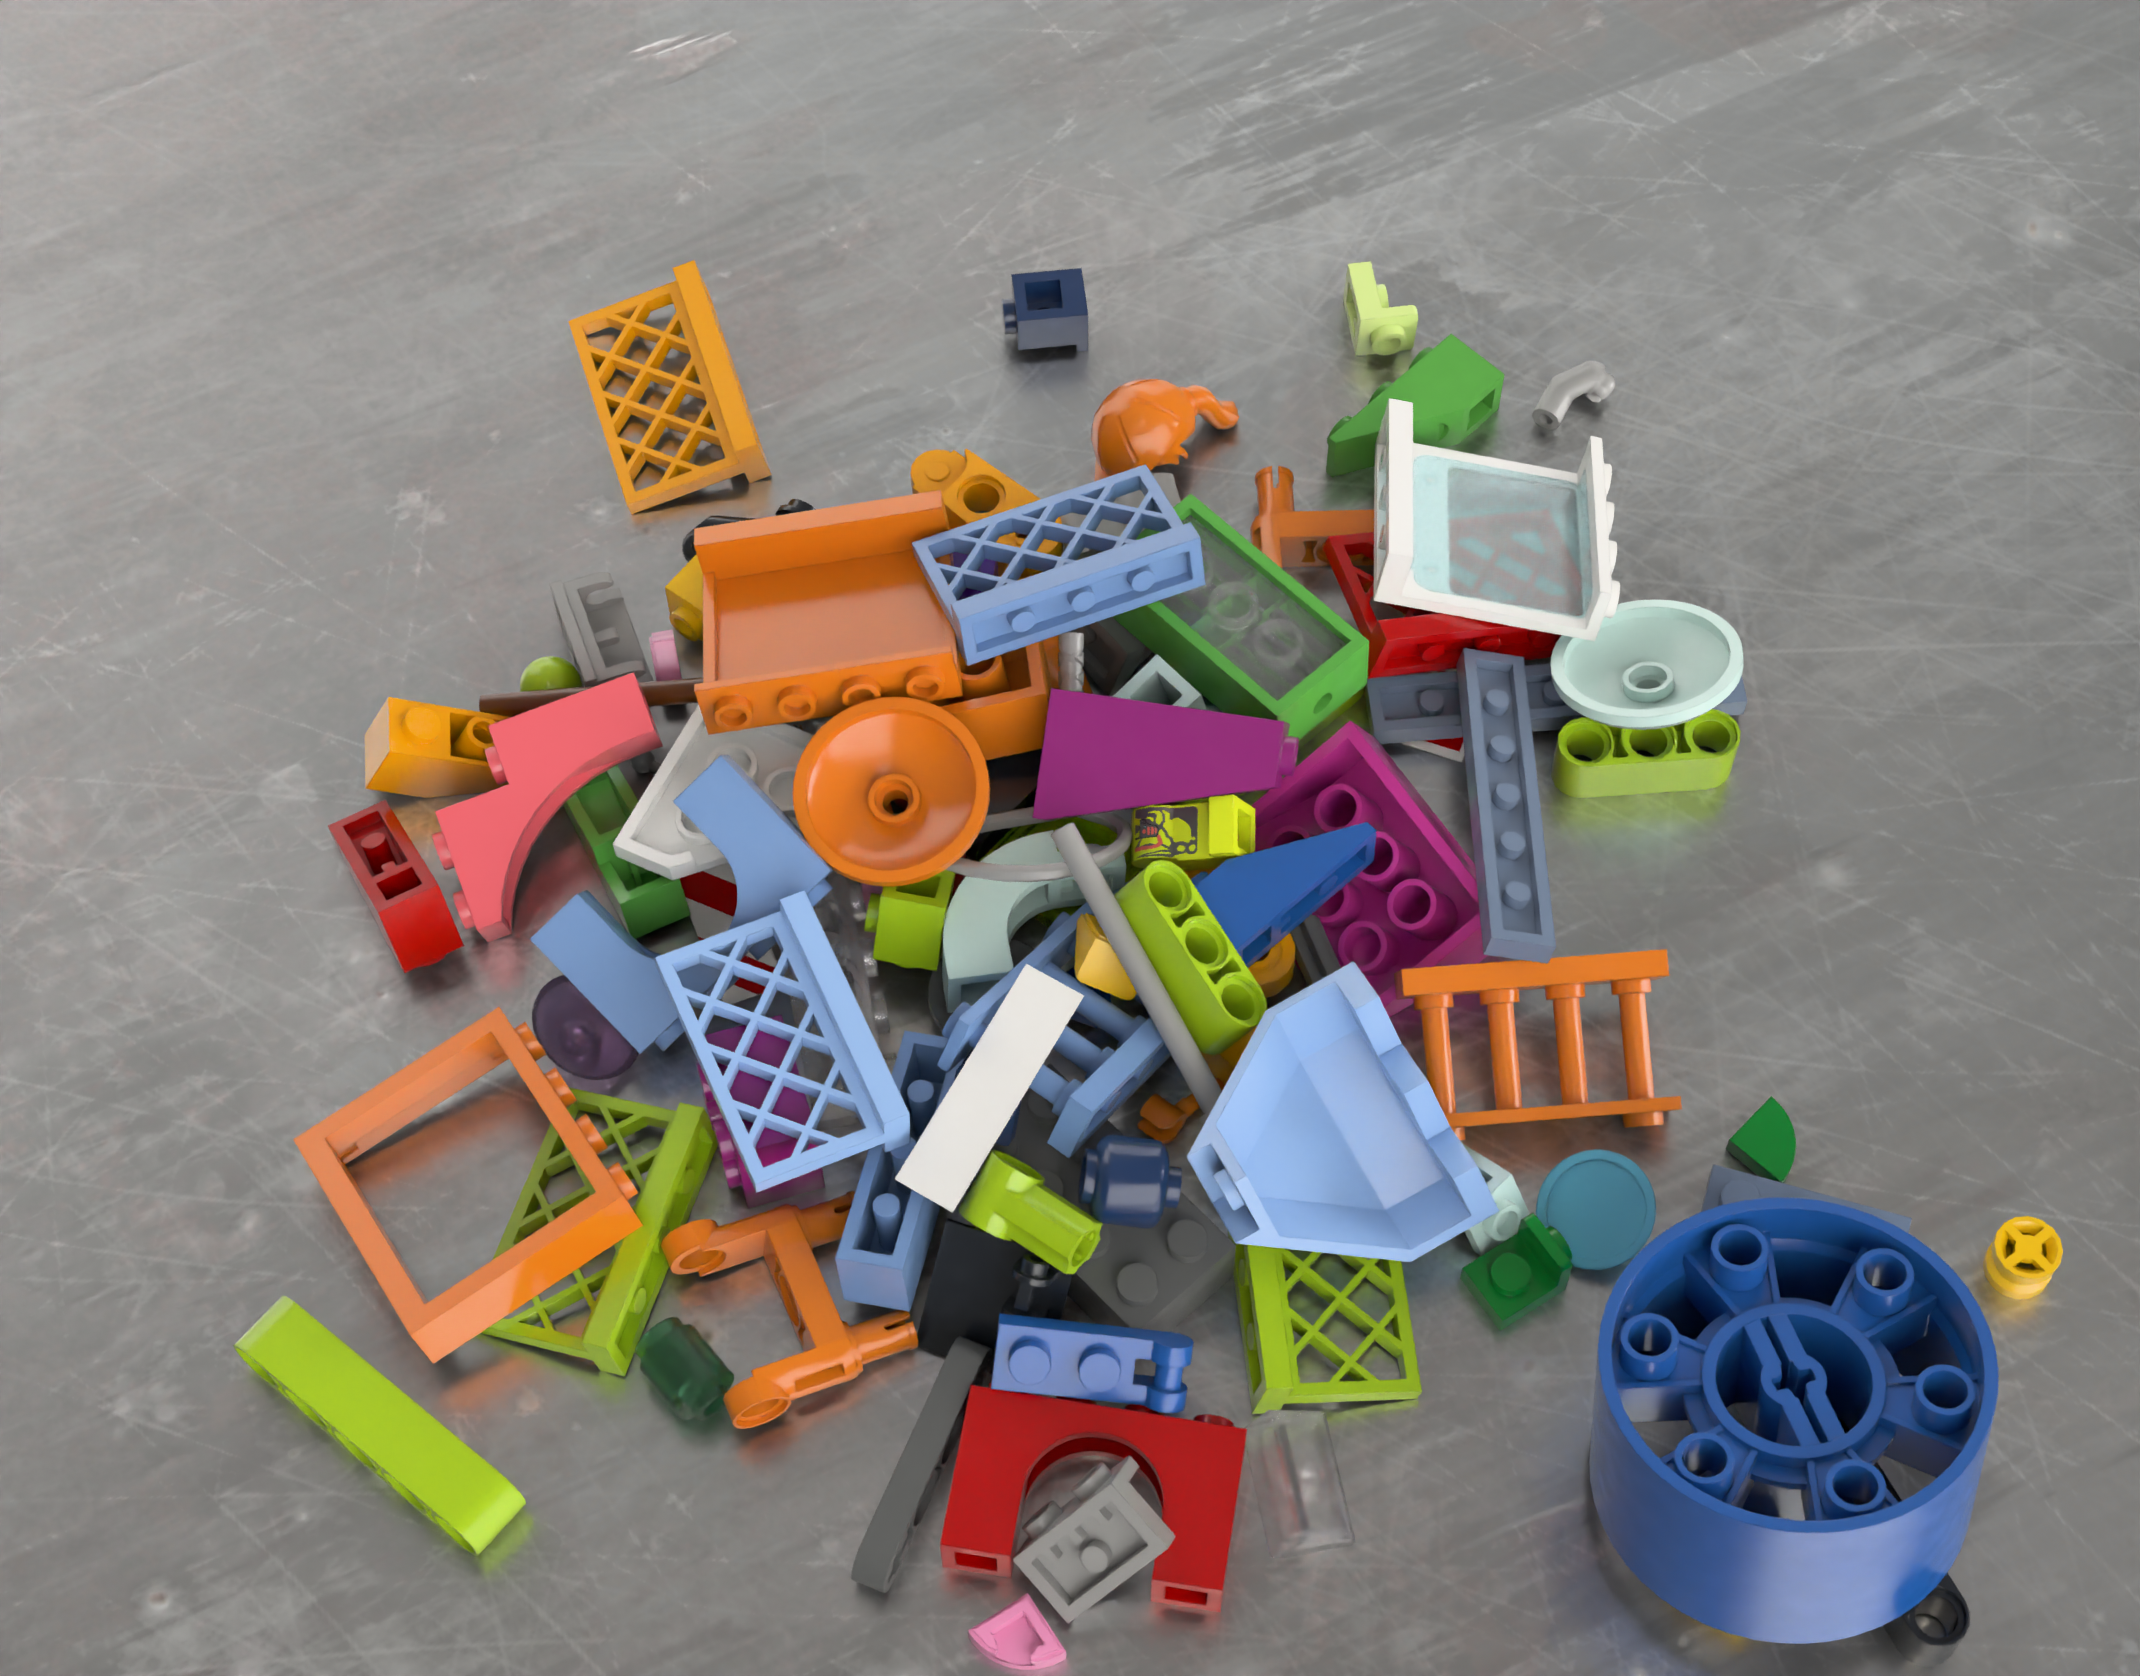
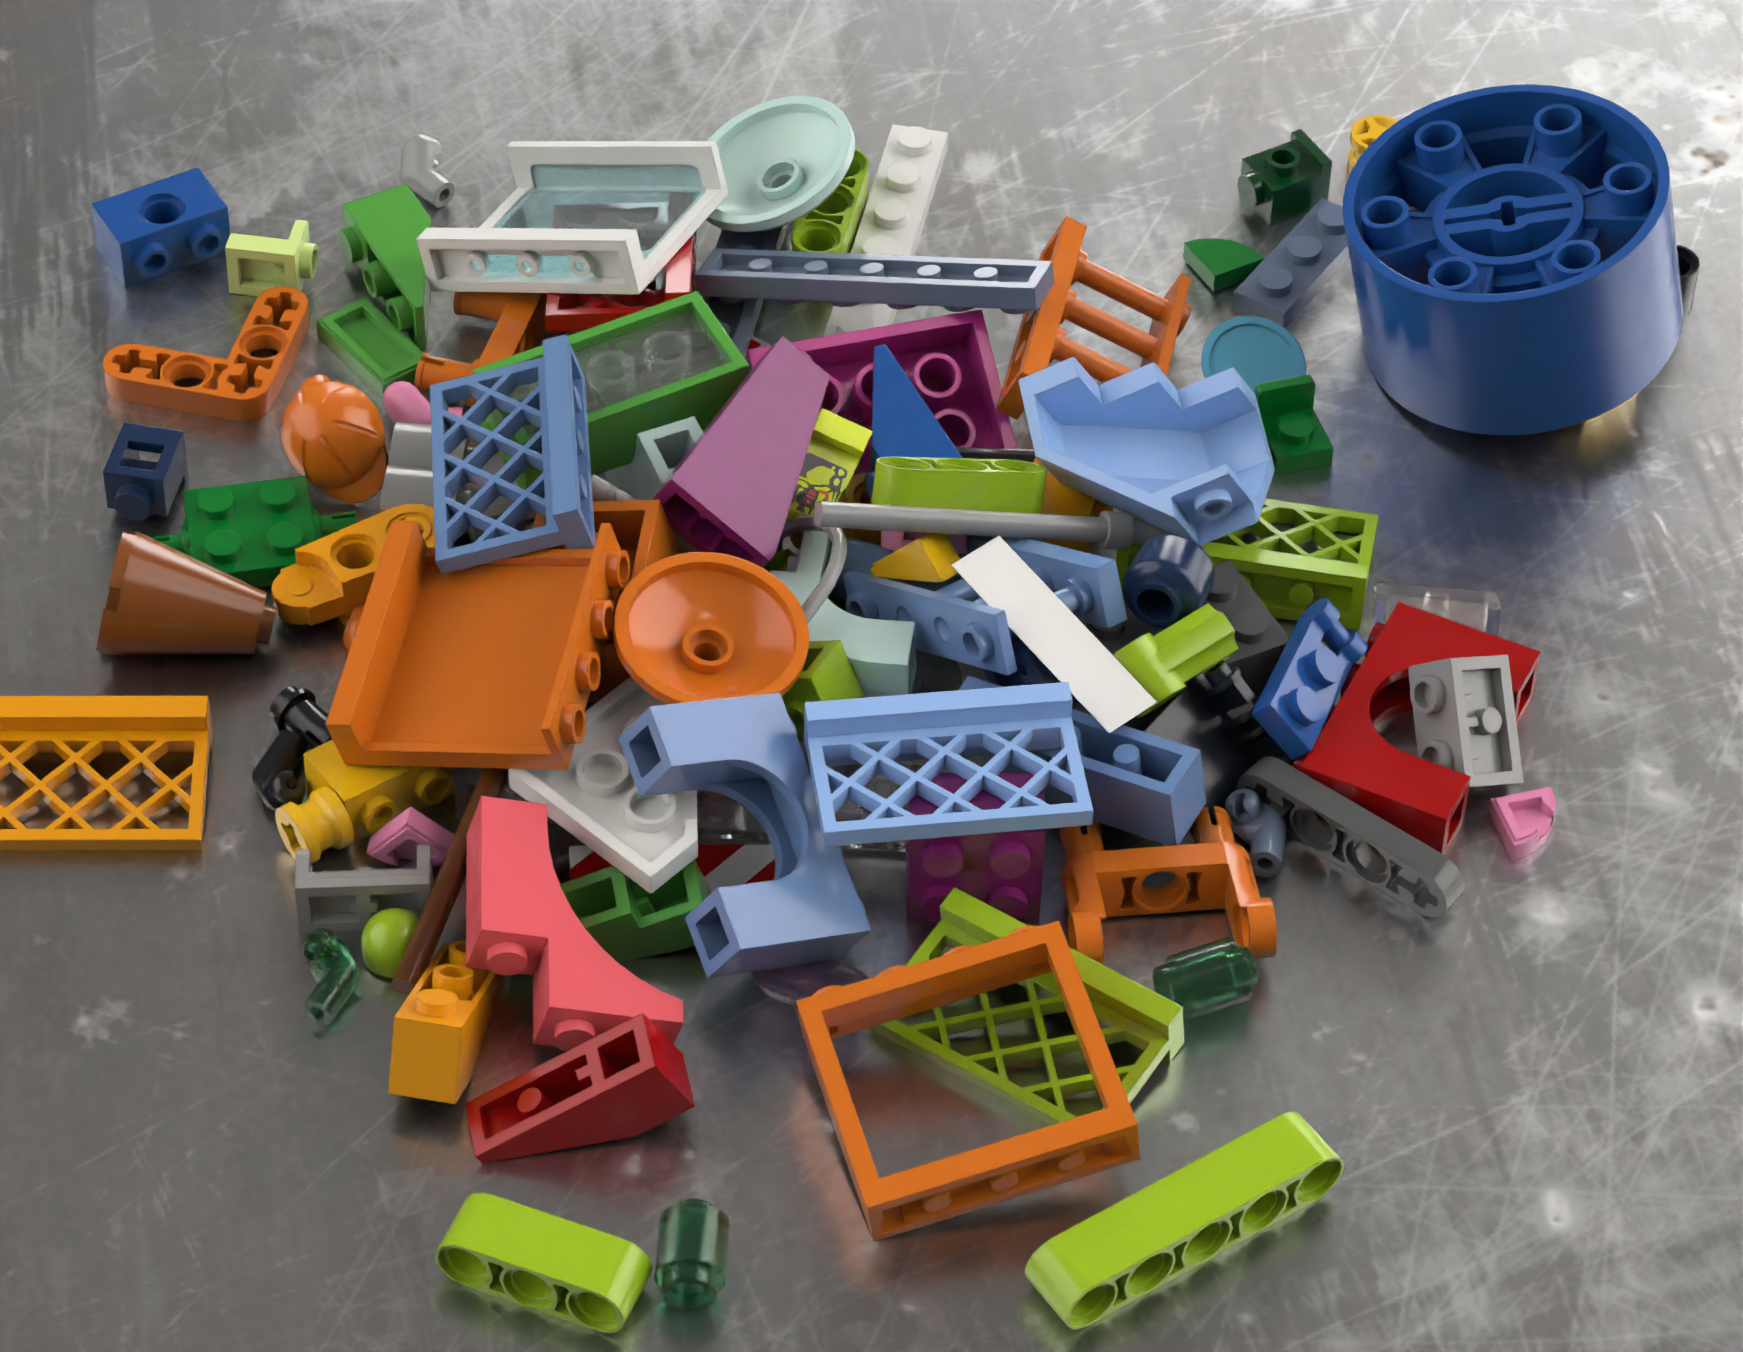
camera: 75 degrees left, 15 degrees down
none -> blue brick [91,167,230,288]
none -> dark orange cone [96,529,277,655]
none -> orange beam [102,286,310,422]
none -> green plate [151,475,358,587]
none -> yellow wheel [275,785,355,864]
none -> clear green arm [301,928,360,1025]
none -> bright green tile [316,297,424,399]
none -> bright pink arm [382,381,464,424]
none -> lime beam [435,1192,653,1333]
none -> clear green brick [654,1199,730,1310]
none -> white plate [824,124,948,336]
none -> sand blue arm [1225,788,1287,878]
none -> dark green brick [1237,129,1332,226]

